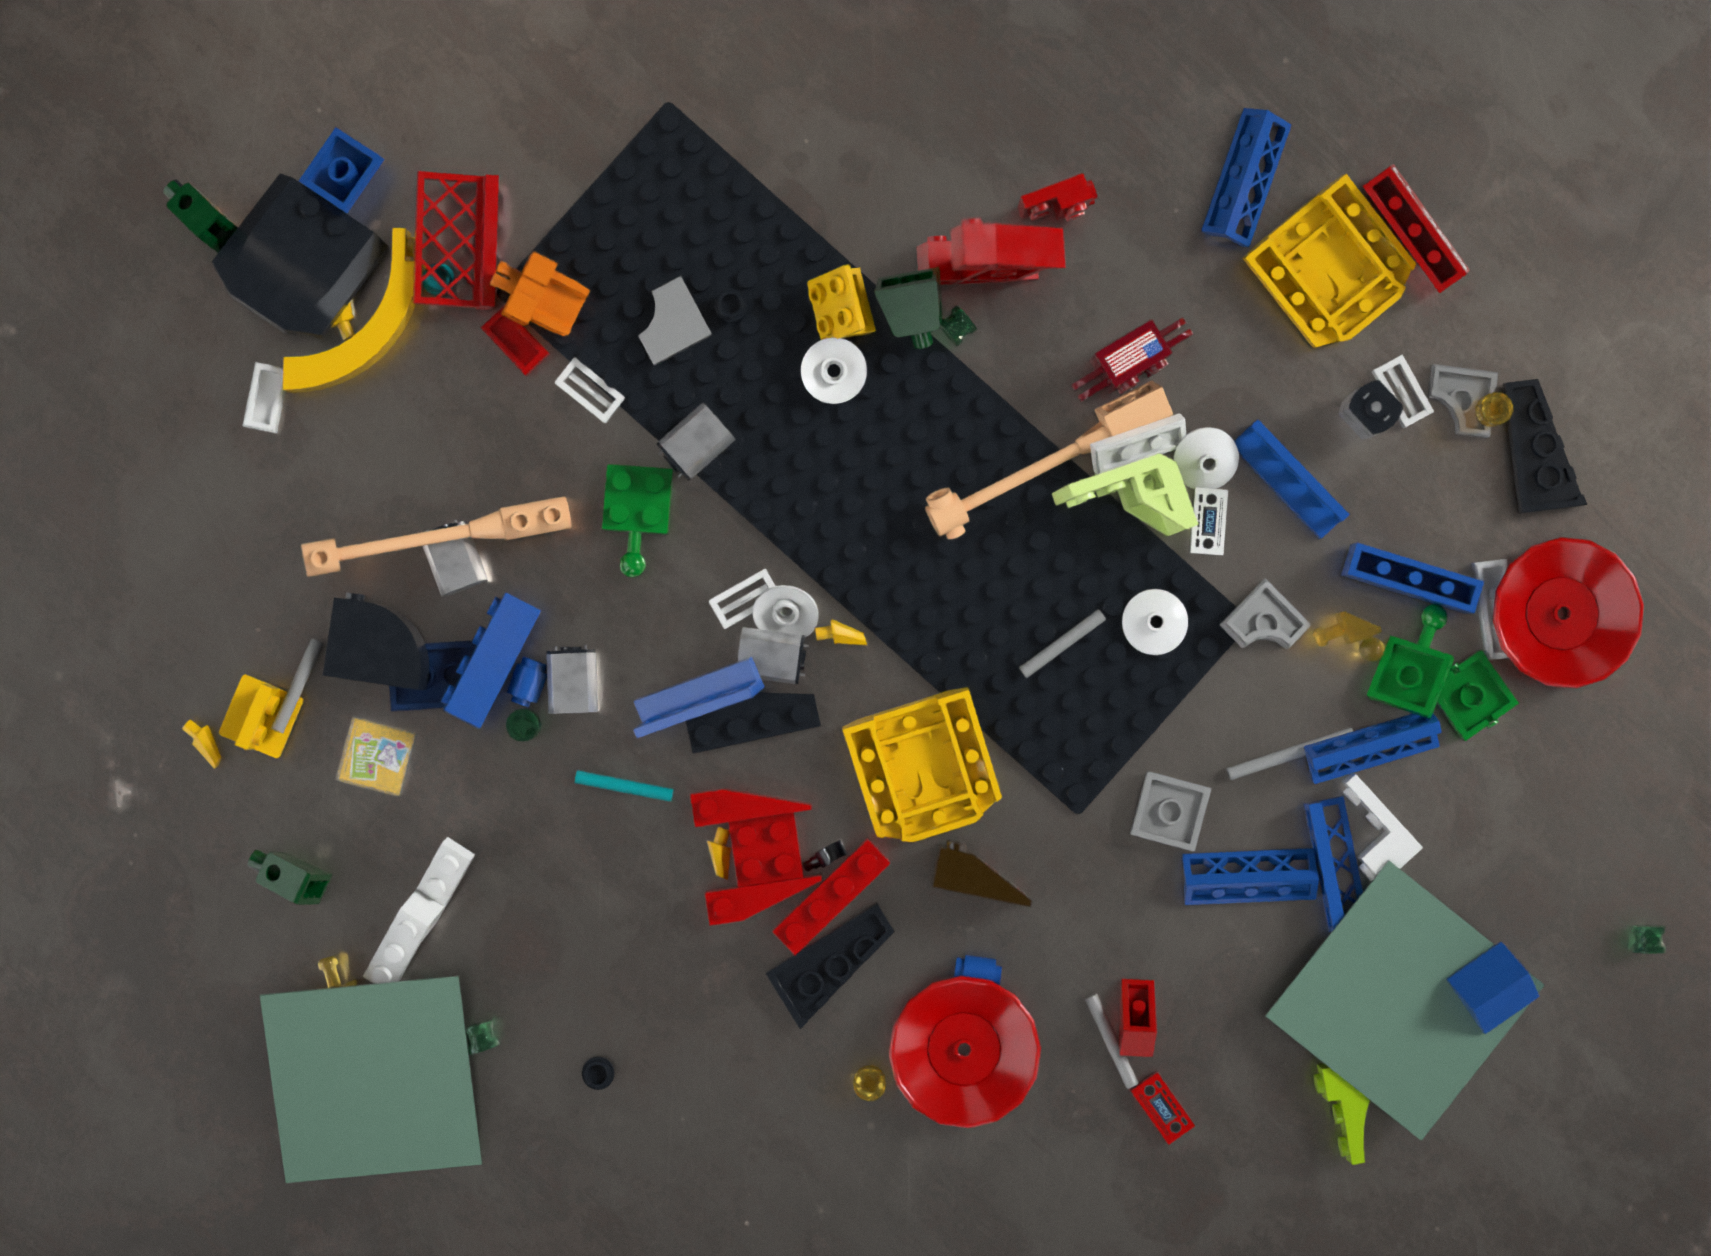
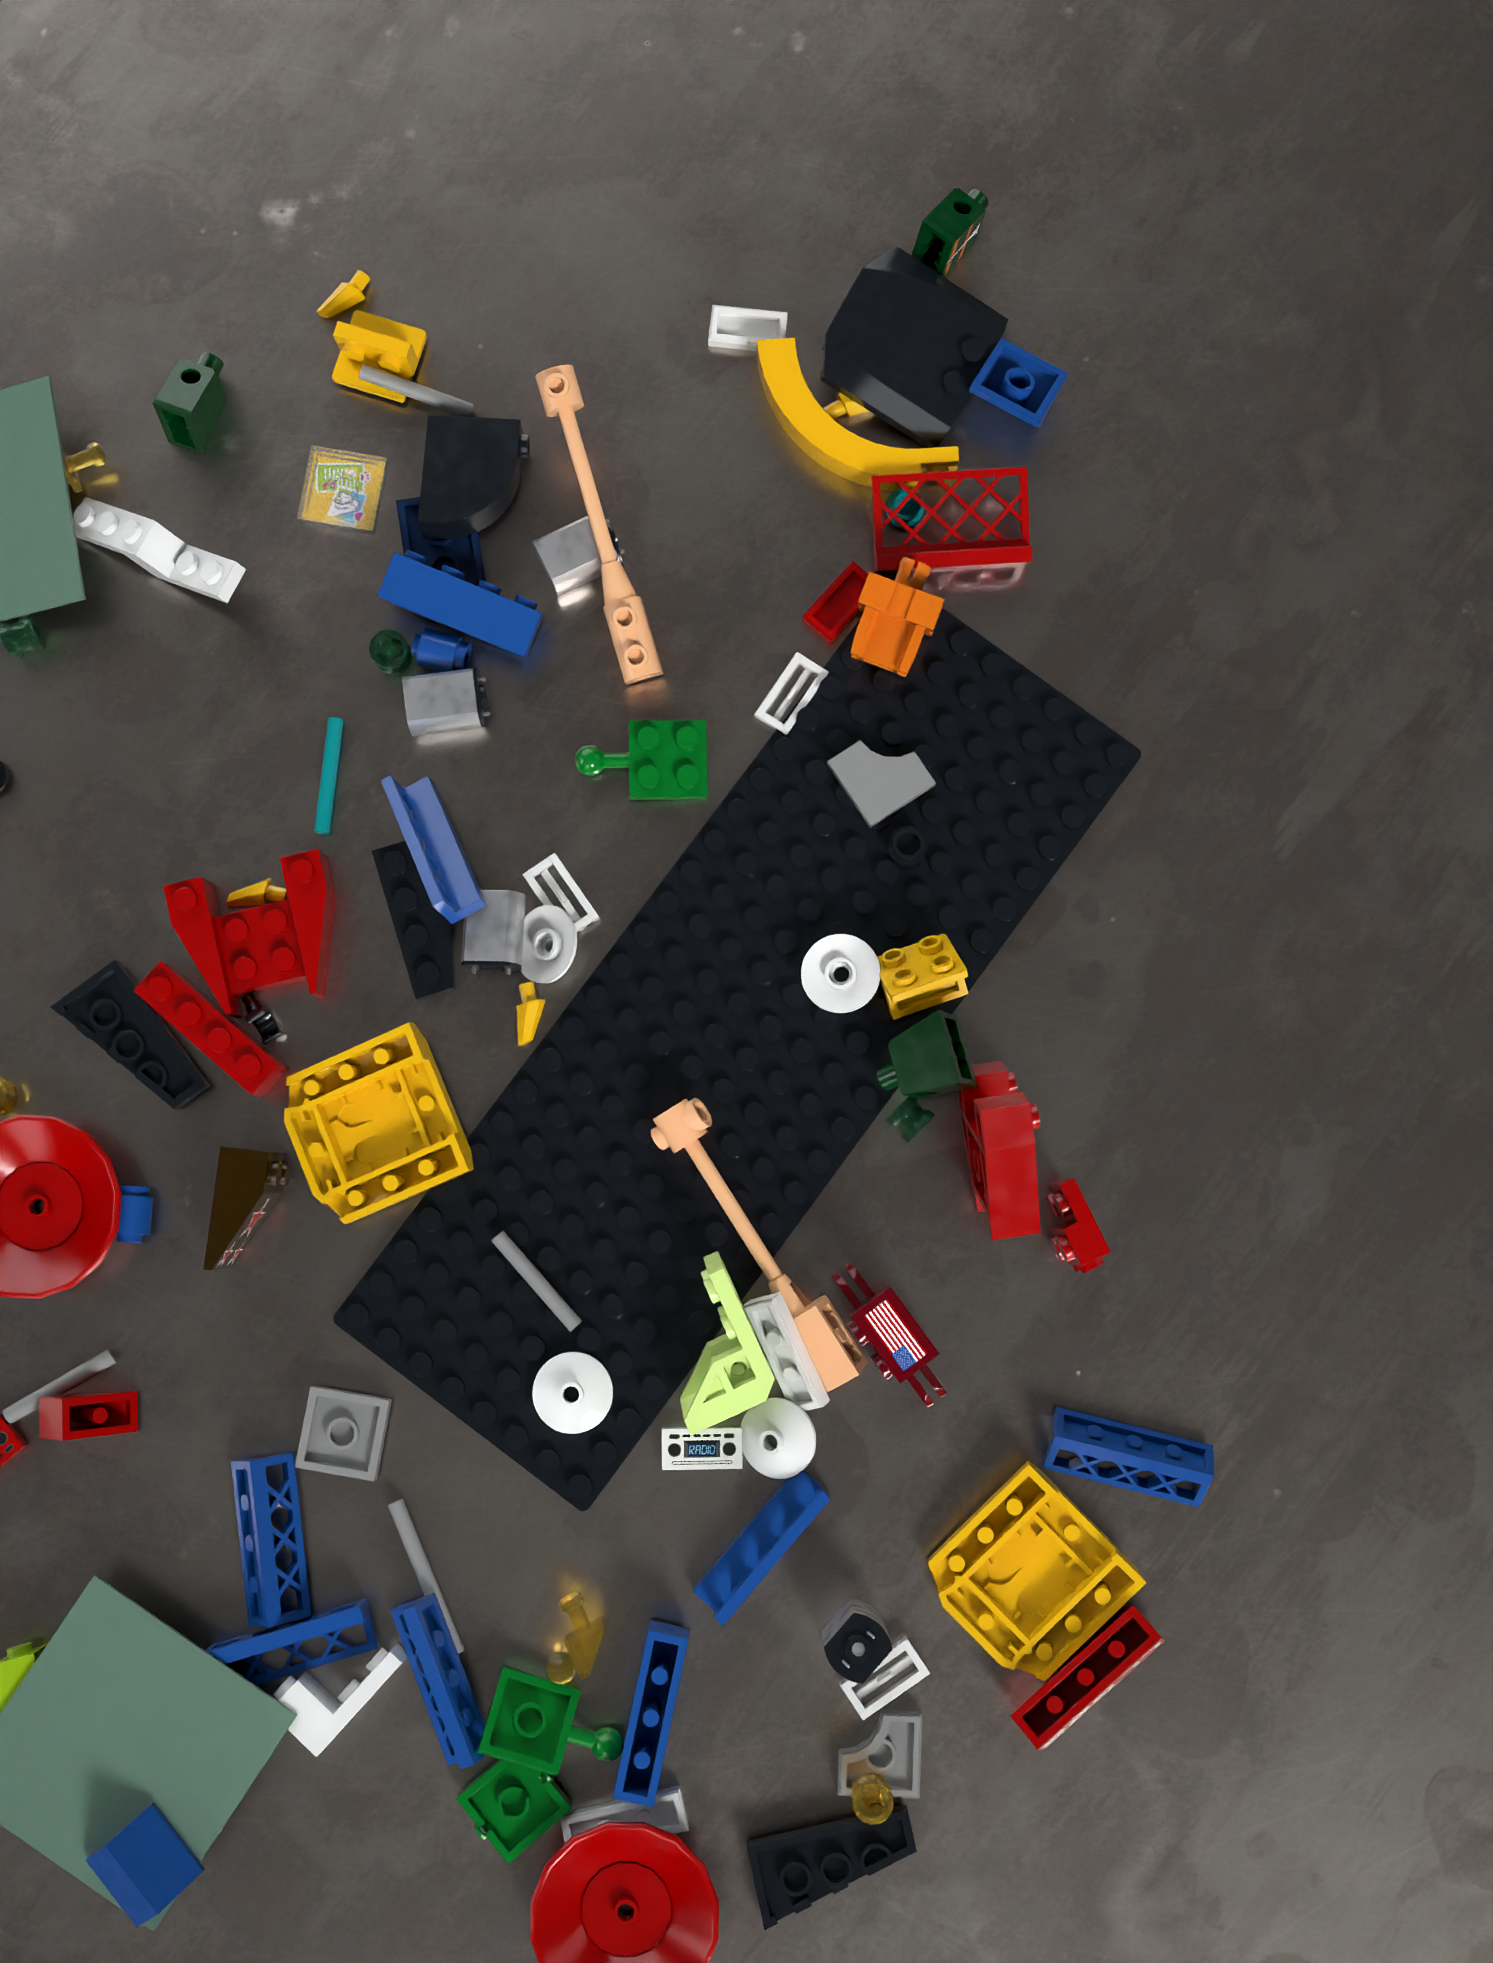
camera: 80 degrees right, 5 degrees down
flat silver piece [656,403,736,481] -> none
light grey tile [1220,578,1311,649] -> none

